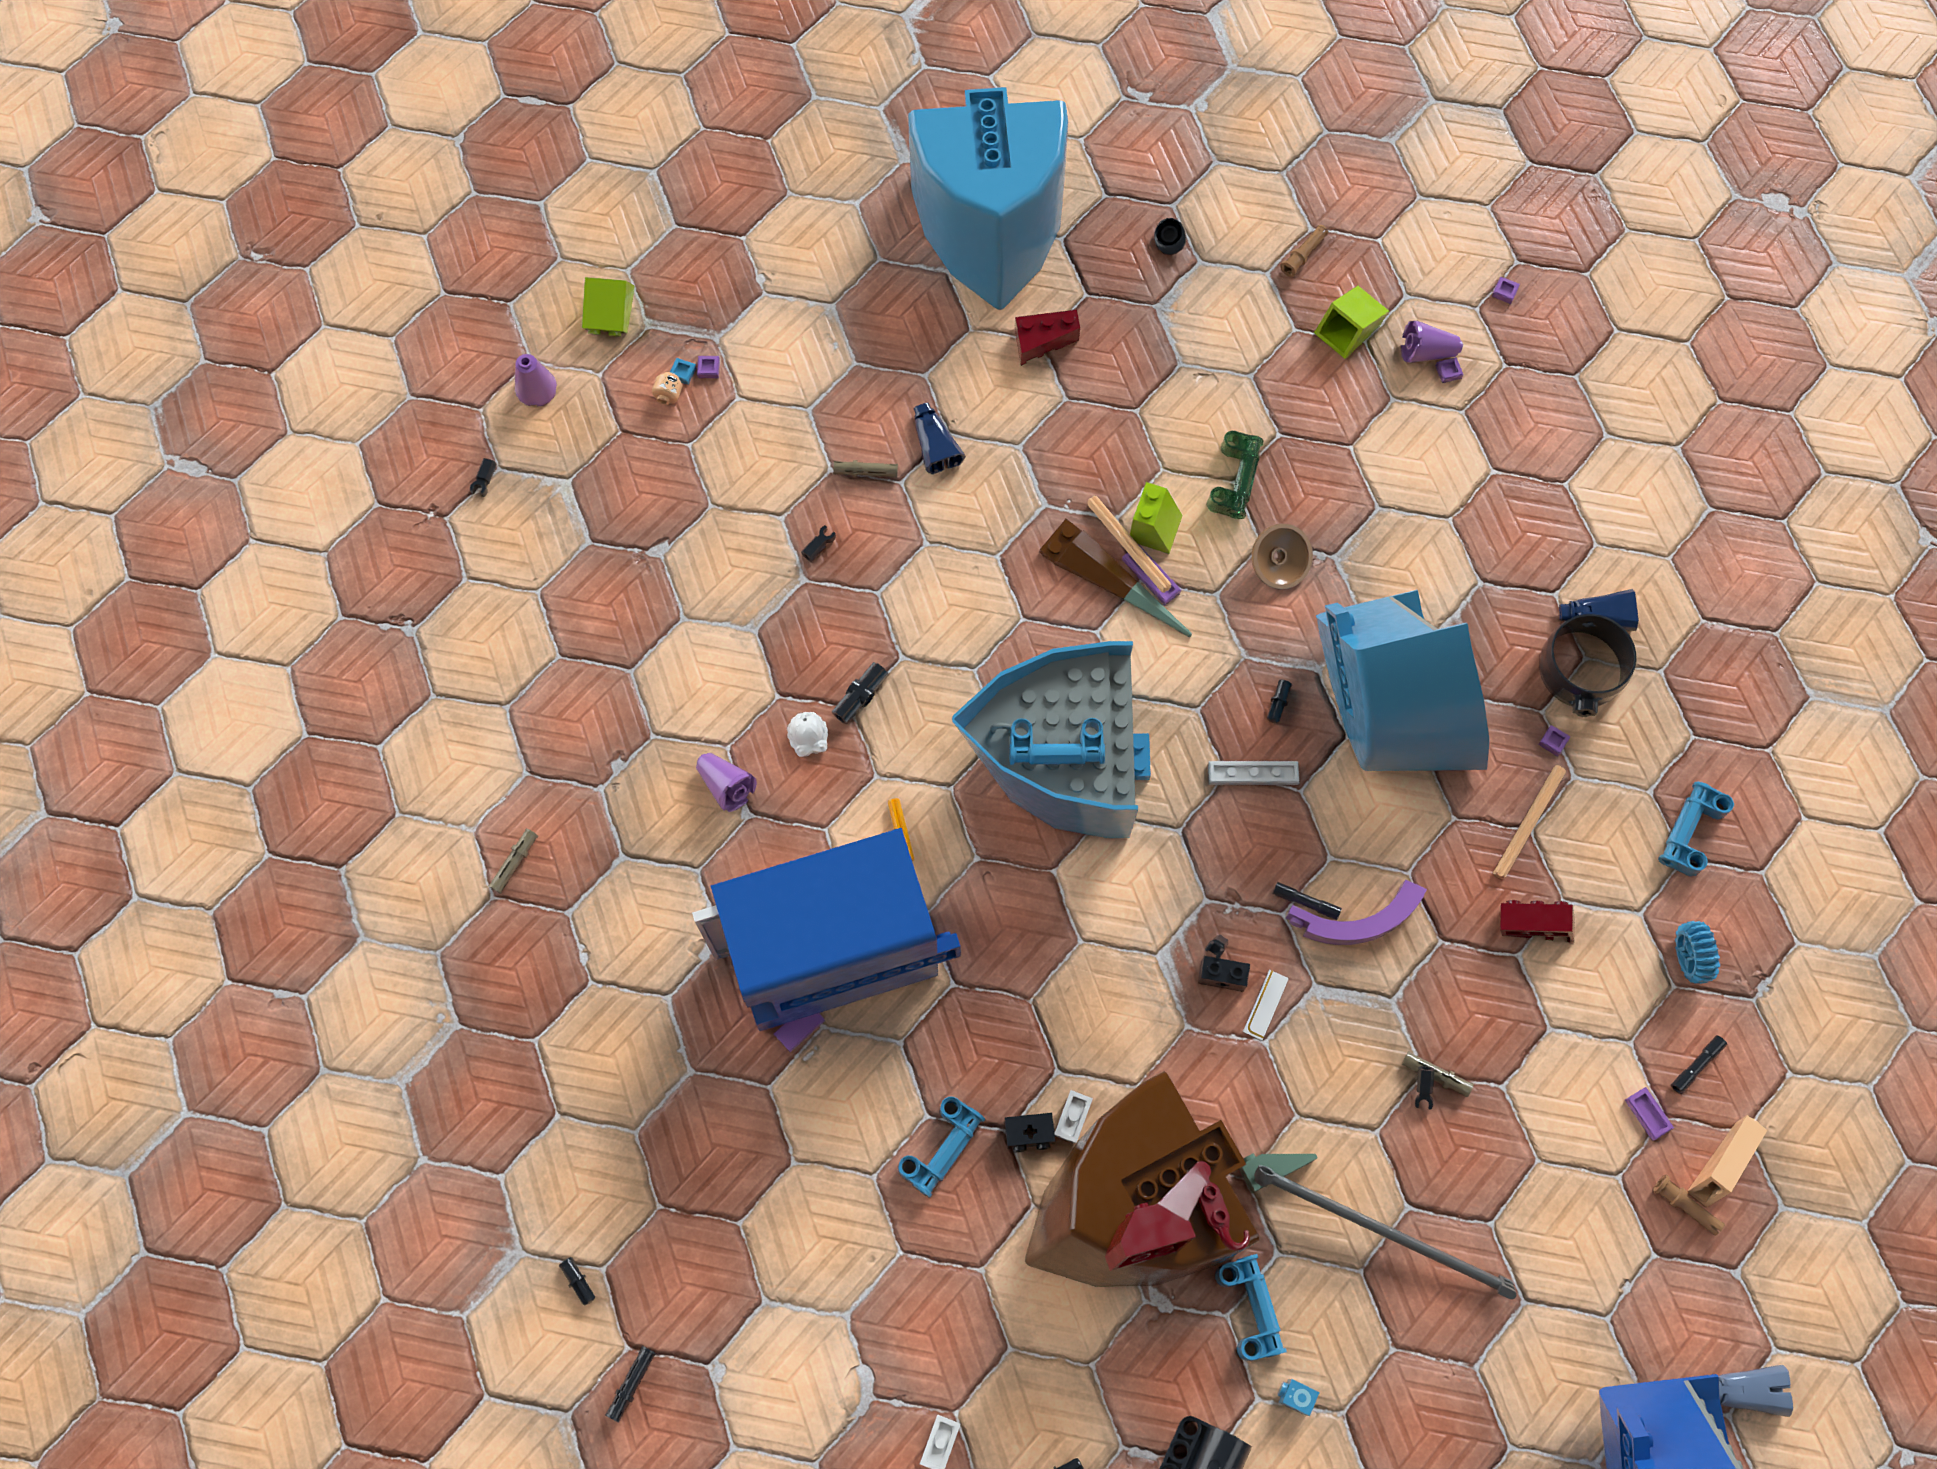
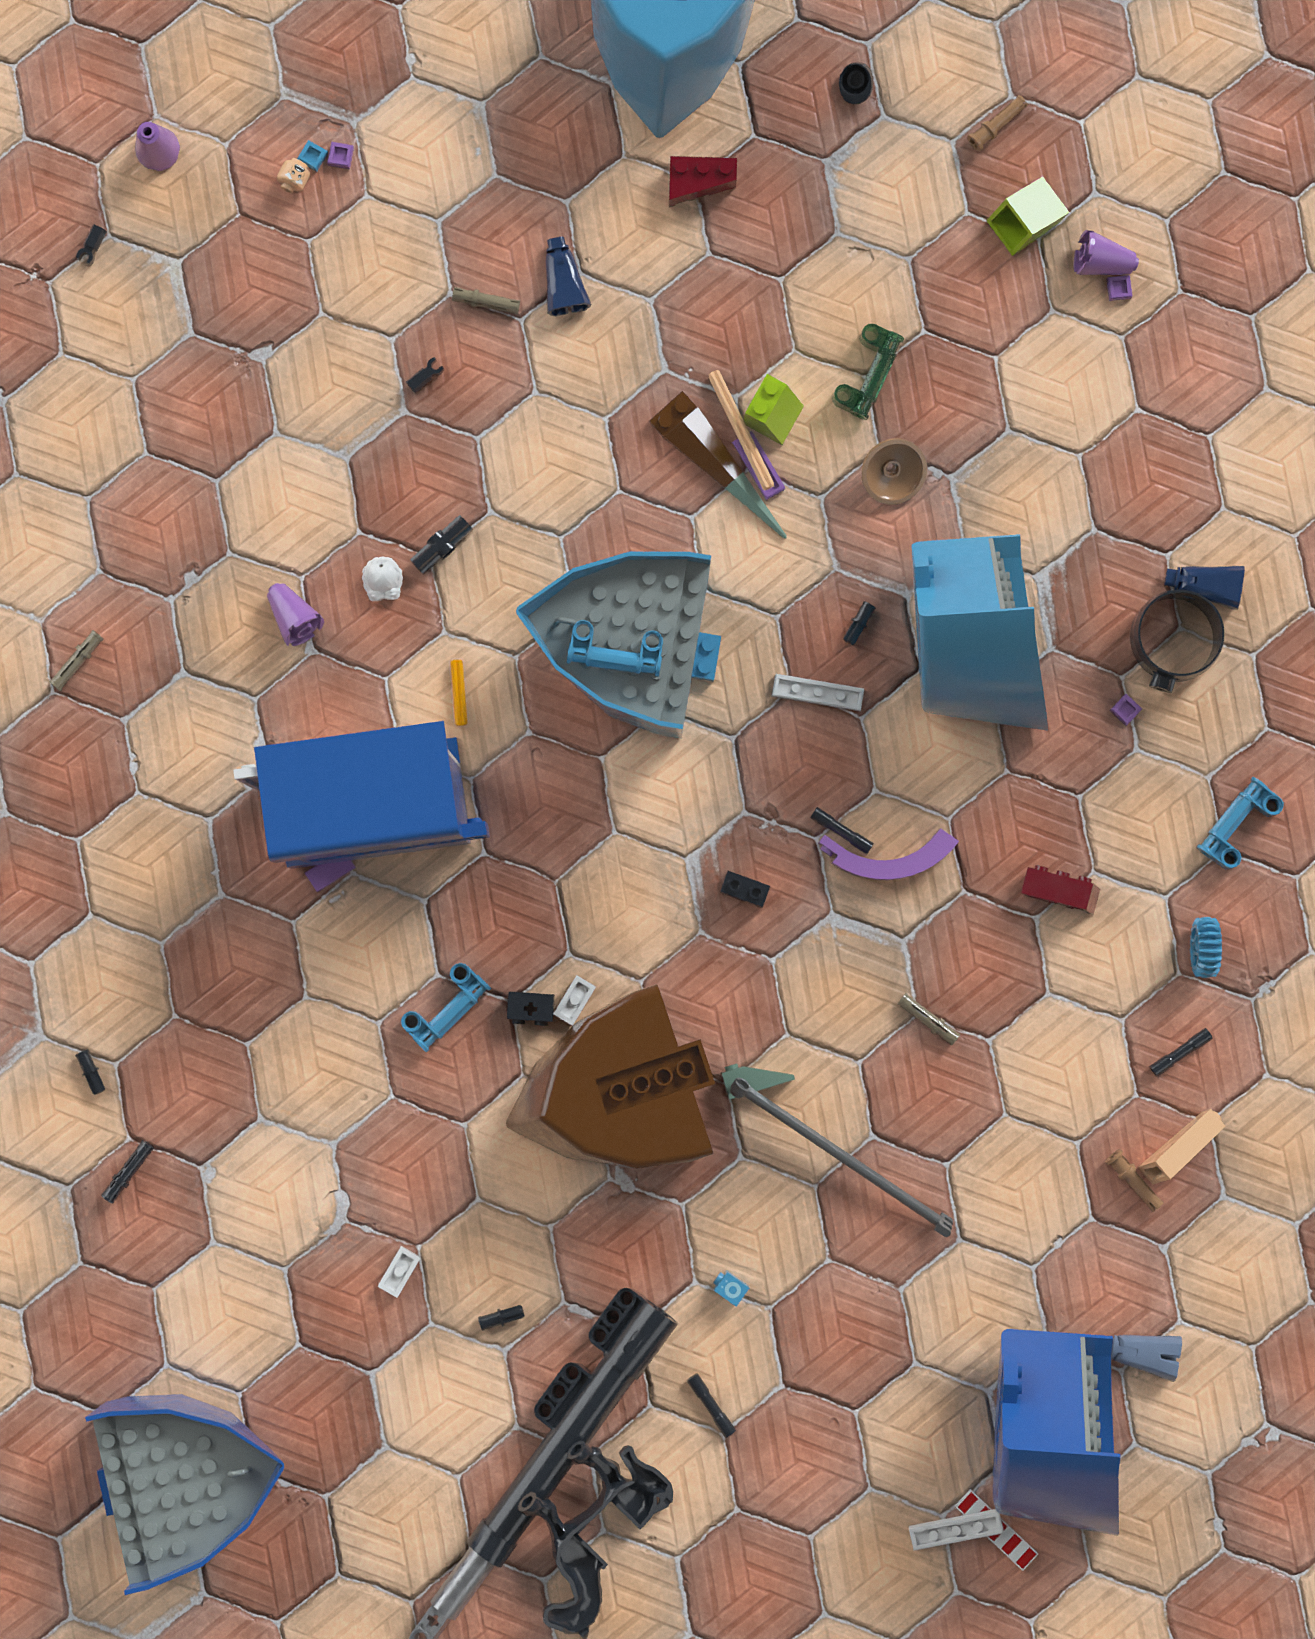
camera: 10 degrees right, 15 degrees up
lime slope [582,277,635,337] -> none
dark red slope [1105,1161,1250,1271] -> none
black bar [1205,935,1228,959] -> none
dark azure piece [1215,1254,1287,1361] -> none
white sticker [1243,970,1289,1040] -> none
black bar [1415,1066,1435,1110] -> none
medium lavender tile [1492,277,1520,304] -> none
light nougat axle [1493,765,1566,879] -> none
medium lavender tile [1625,1087,1674,1141] -> none

